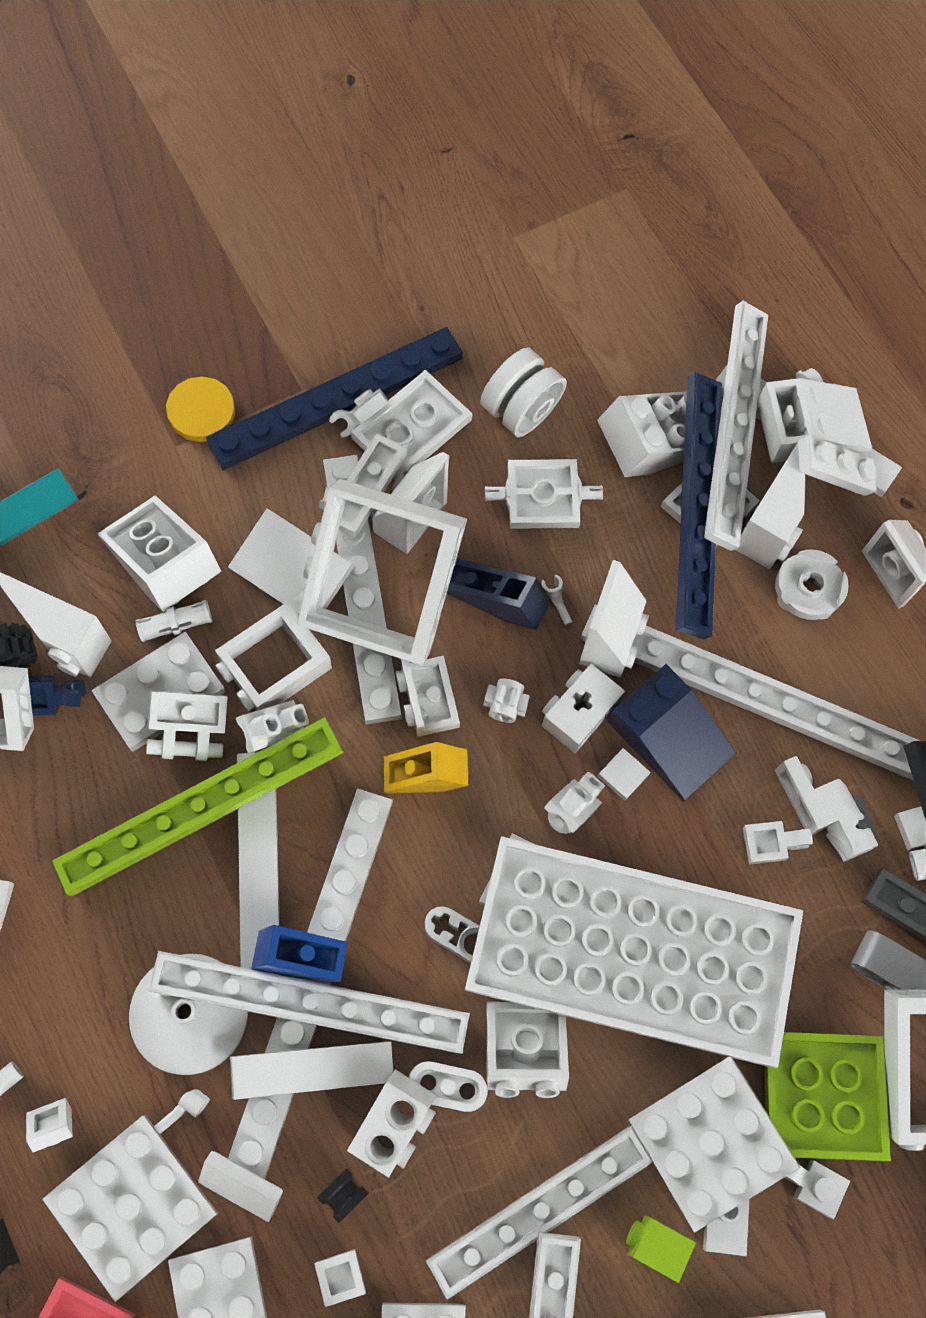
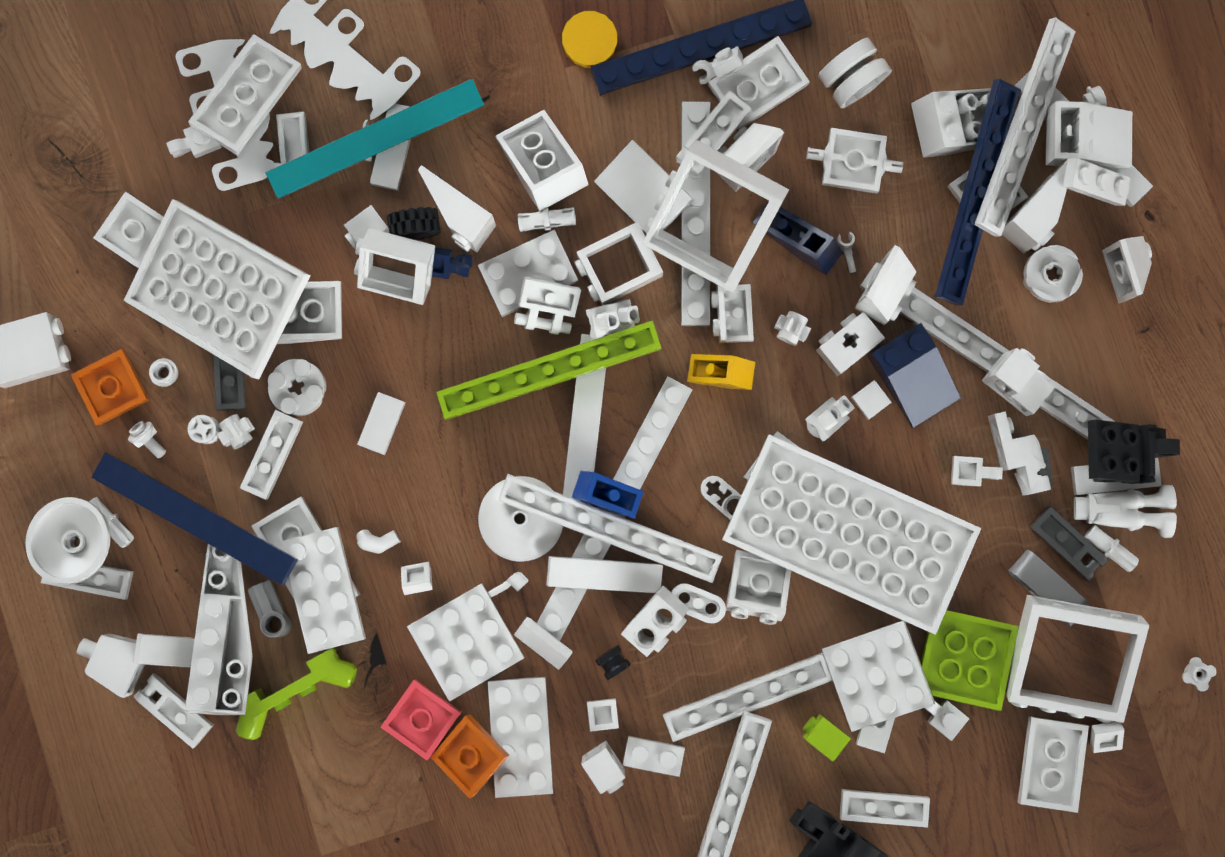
camera: 15 degrees right, 15 degrees up
none -> white brick [982,348,1055,416]

